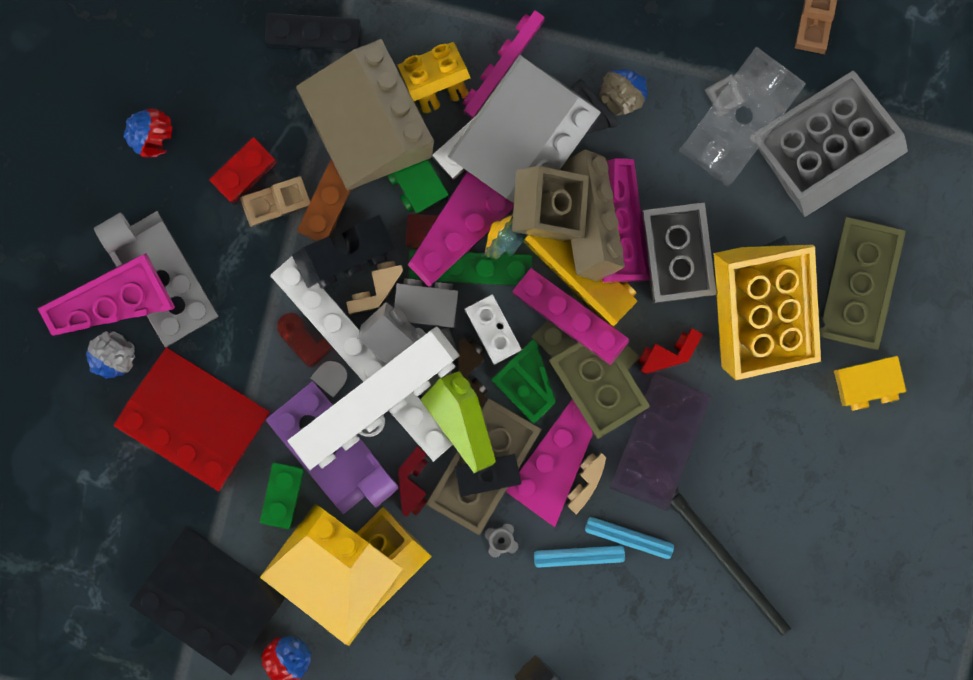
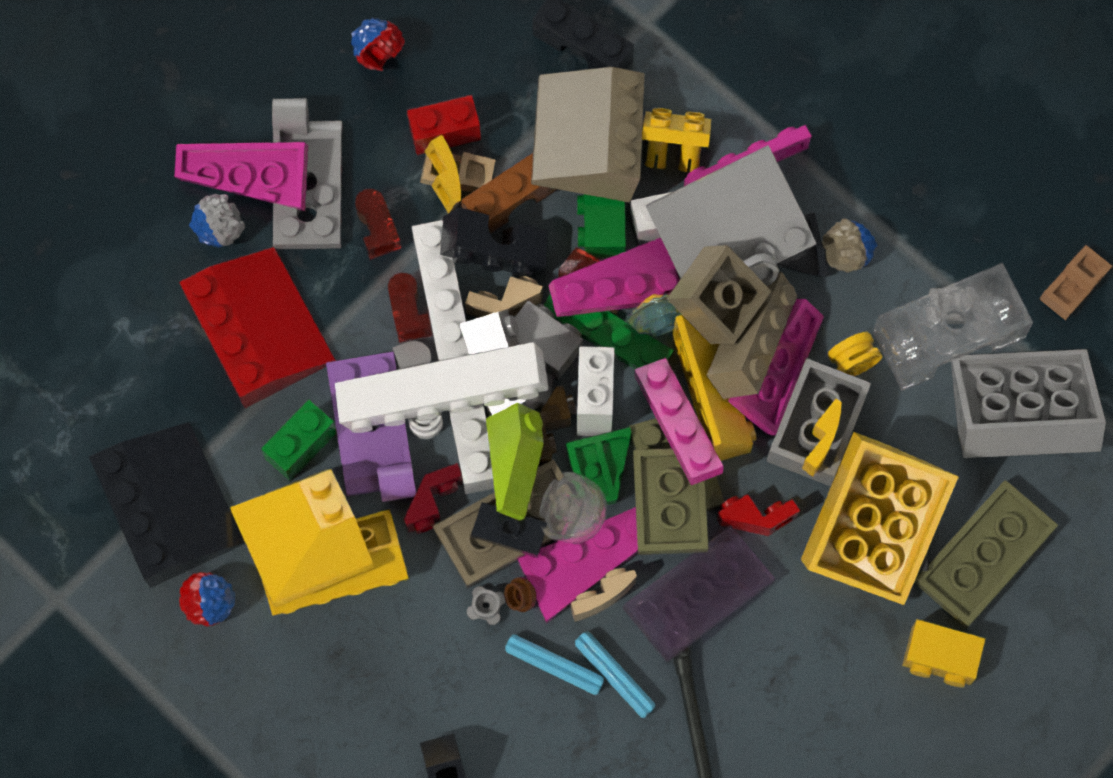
camera: 40 degrees right, 15 degrees down
none -> clear red leg [355,189,401,259]
none -> yellow slope [425,135,461,213]
none -> reddish brown plate [504,577,536,612]
none -> clear cylinder [540,472,607,544]
none -> light grey tile [743,253,779,286]
none -> yellow slope [802,398,842,477]
none -> yellow wheel [827,332,883,377]

